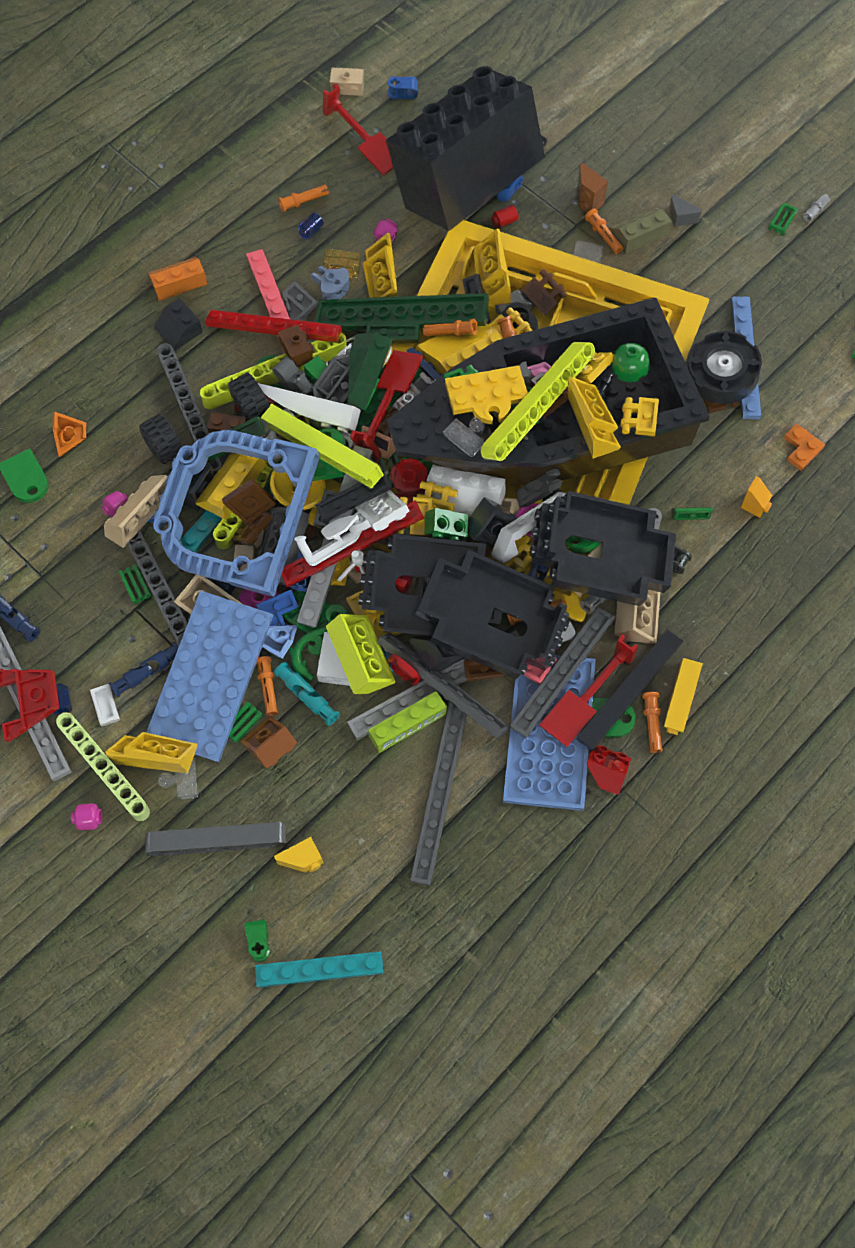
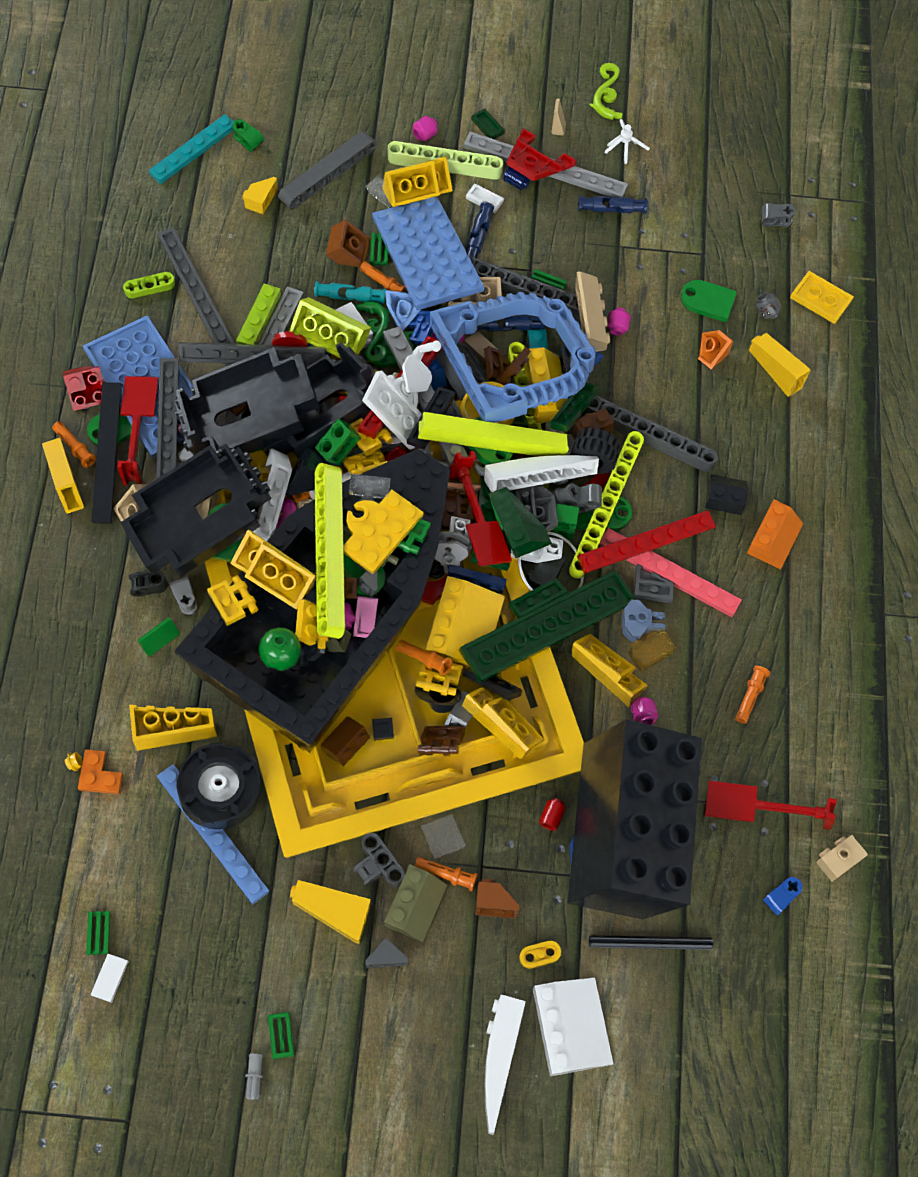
camera: 135 degrees right, 0 degrees up
black tyre [139,414,182,464] -> none
reddish brown brick [278,325,315,367] -> none
clear blue brick [298,212,324,239] -> none
orange pin [423,319,478,336] -> none
light orange slope [741,476,772,518] -> none
none -> yellow plate [65,752,83,771]
none -> lime beam [123,272,175,299]
none -> yellow wedge [129,705,217,751]
none -> yellow slope [290,880,371,944]
none -> dark grey piece [353,832,405,888]
none -> dark green tile [471,108,505,139]
none -> white slope [484,995,526,1135]
none -> yellow plate [519,941,561,969]
none -> white slope [533,978,613,1077]
none -> yellow slope [749,333,811,397]

